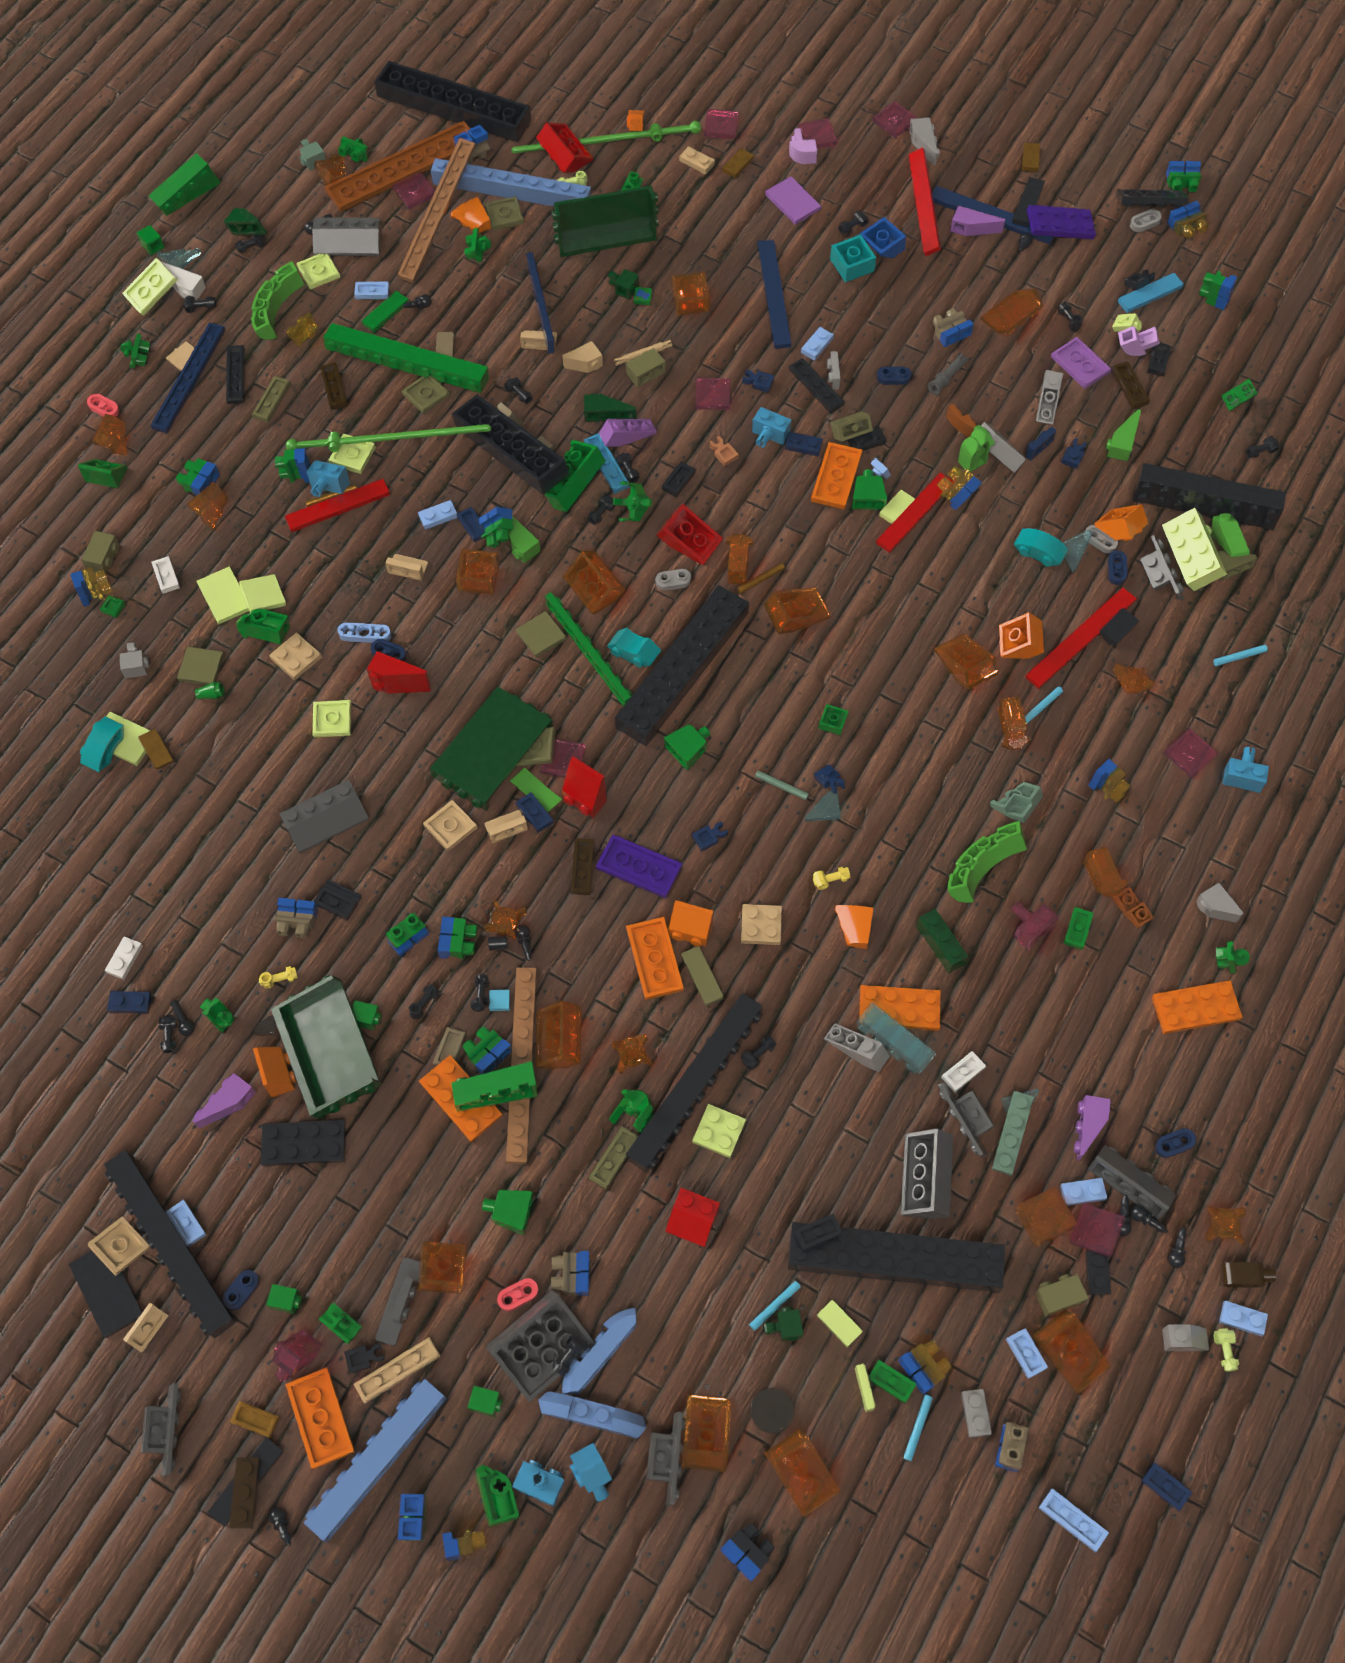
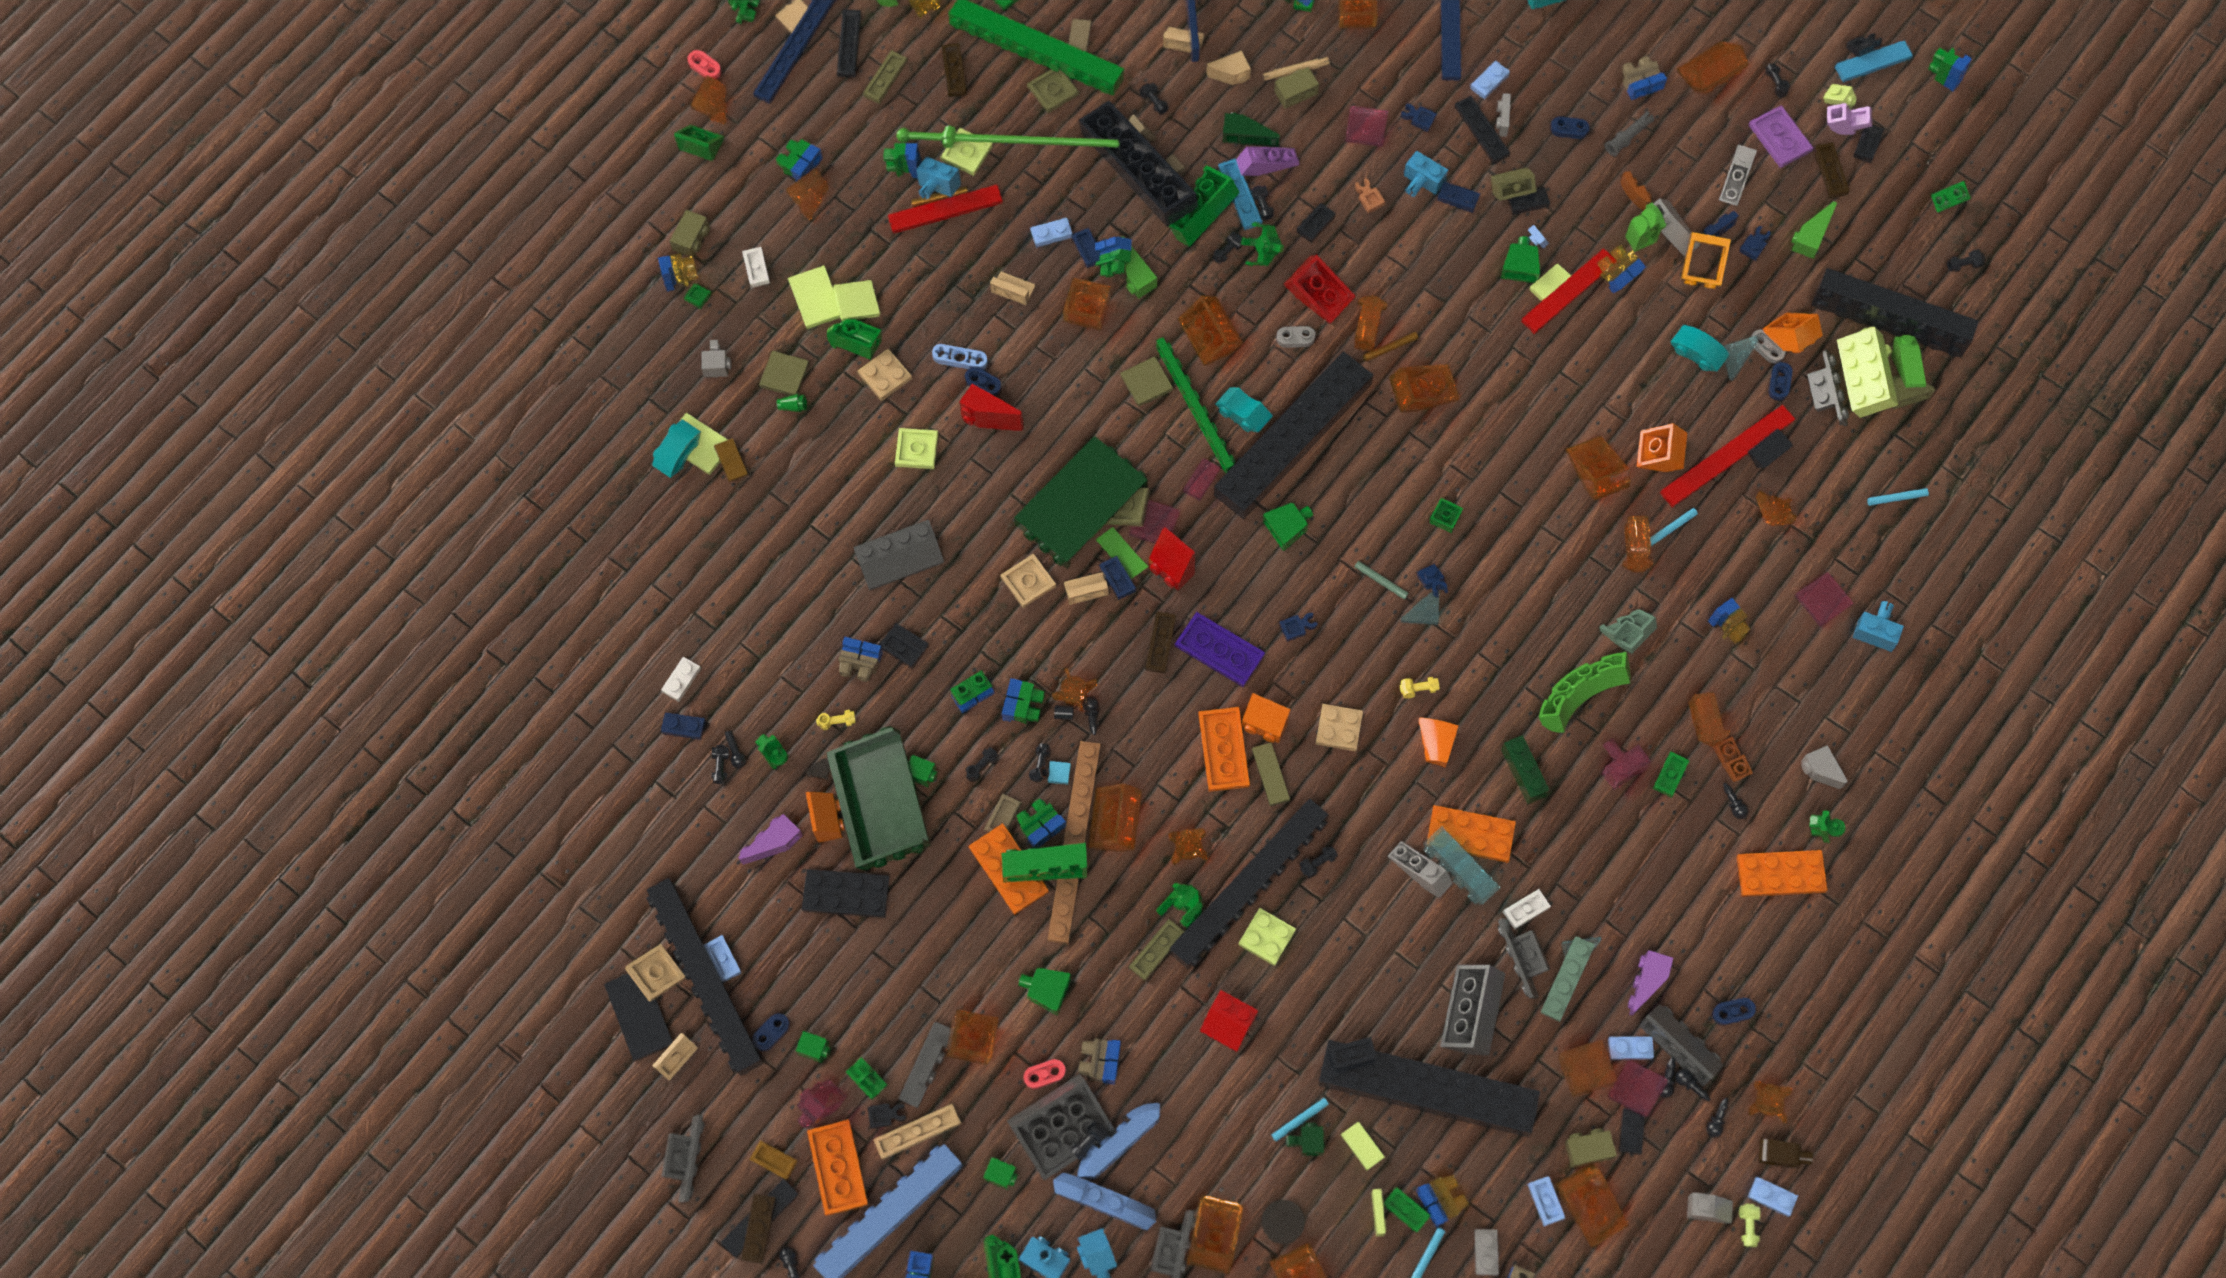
camera: 10 degrees right, 5 degrees up
orange plate [811,442,862,510] -> none
none -> clear pink tile [1183,458,1220,501]
none -> light orange window [1681,232,1731,289]
none -> black bar [1723,782,1749,819]

